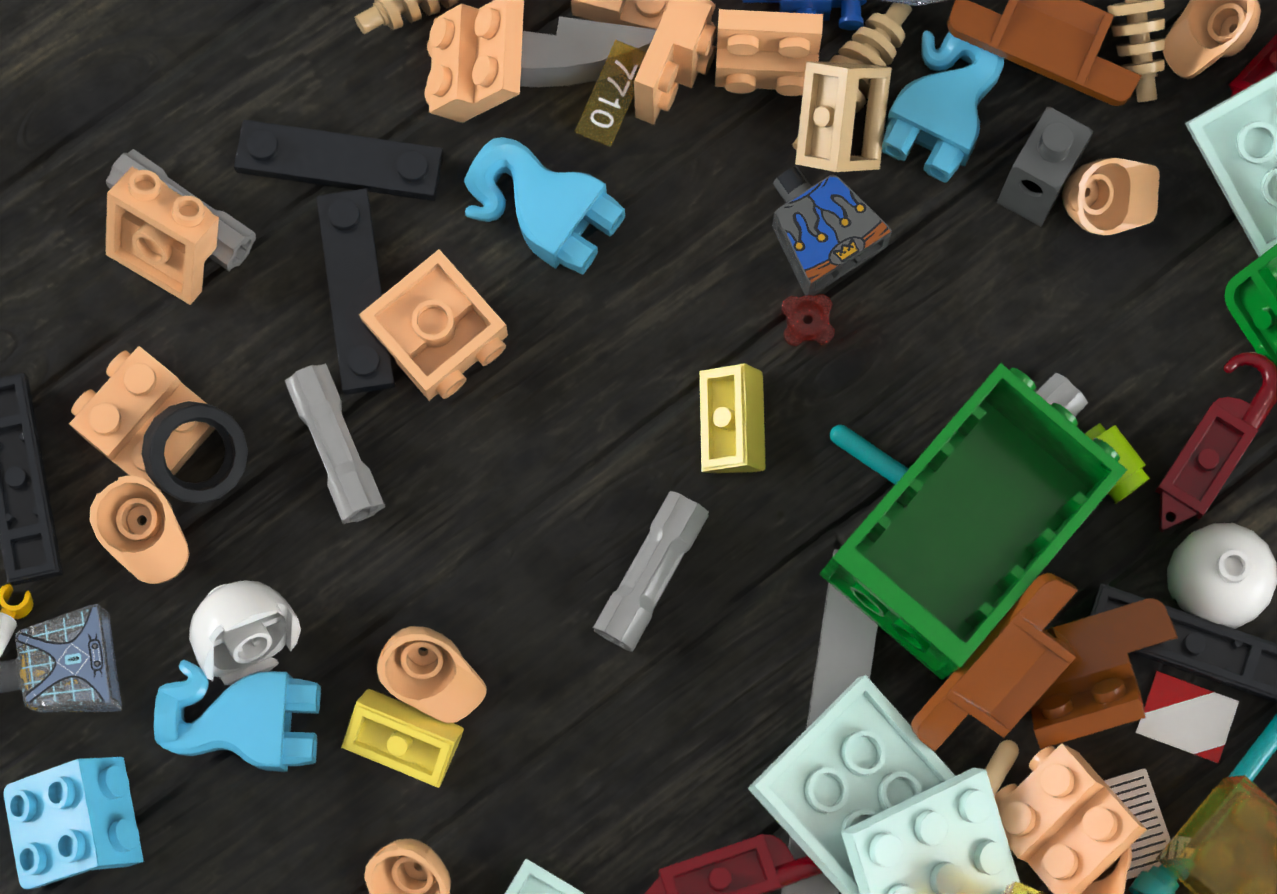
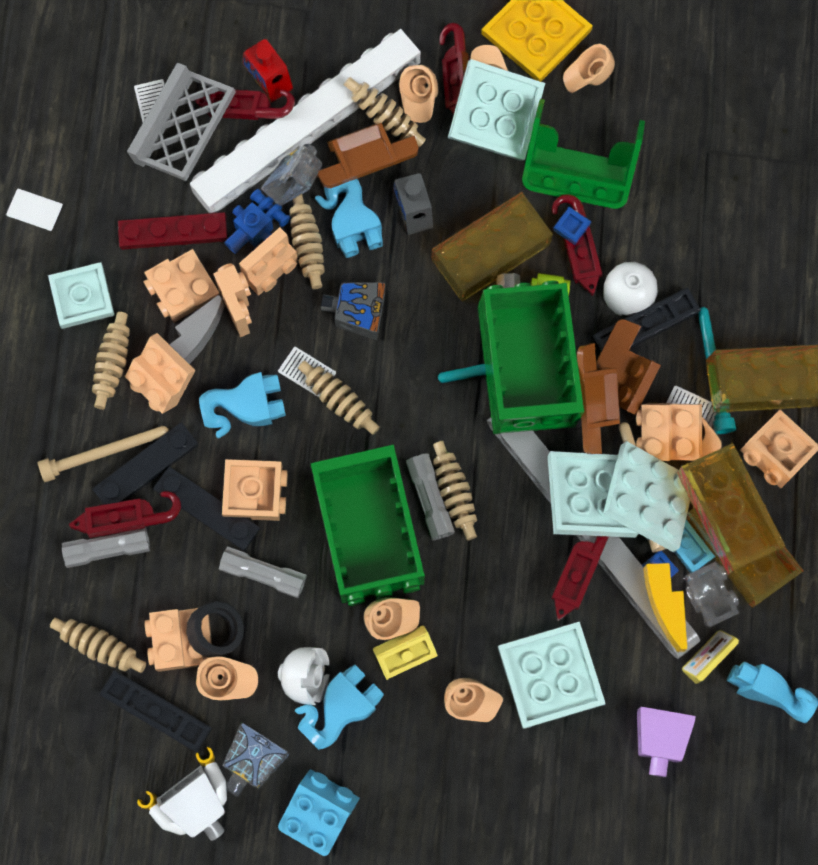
camera: 50 degrees left, 0 degrees up
light nougat plate [106,166,219,305] -> none
clear yellow sticker [575,39,647,147] -> none
light yellow slope [699,363,766,473] -> none
clear red plate [781,294,835,346] -> none
tan tile [795,61,892,172] -> none
light nougat cap [1062,158,1160,235] -> none
white sticker [1136,671,1239,764] -> none
none -> tan piece [38,426,169,482]
none -> tan piece [50,617,146,673]
none -> dark red plate [69,491,181,538]
none -> white sticker [278,347,336,397]
none -> tan piece [298,361,380,435]
none -> green container [311,445,425,606]
none -> clear yellow brick [432,192,553,301]
none -> tan piece [433,441,477,540]
none -> blue tile [553,207,591,245]

